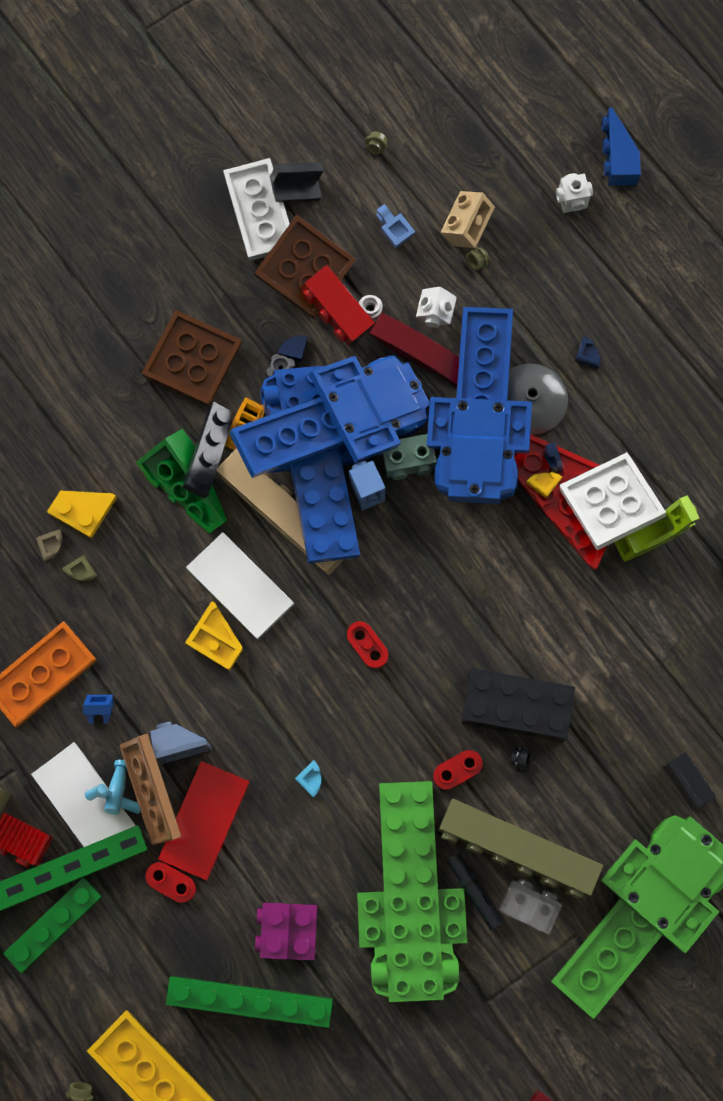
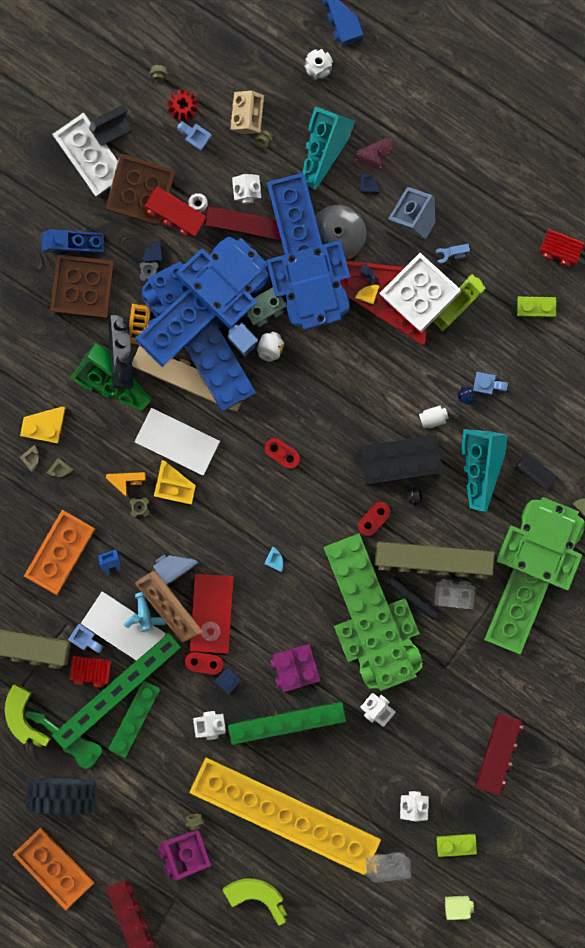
camera: 20 degrees left, 10 degrees up
none -> blue slope [42,229,104,253]
none -> medium blue plate [68,624,104,653]
none -> light orange slope [106,472,146,497]
none -> olive plate [130,497,149,517]
none -> red gear [167,89,199,122]
none -> white brick [193,711,226,740]
none -> clear plate [201,622,220,641]
none -> dark blue plate [214,667,241,695]
none -> white head [257,332,284,362]
none -> teal wedge [303,107,355,189]
none -> clear pink slope [355,136,394,168]
none -> white brick [360,693,395,727]
none -> sand blue slope [388,187,435,239]
none -> white brick [419,406,449,429]
none -> medium blue plate [436,244,470,264]
none -> clear blue plate [458,387,474,405]
none -> teal wedge [462,429,507,512]
none -> medium blue plate [473,372,508,395]

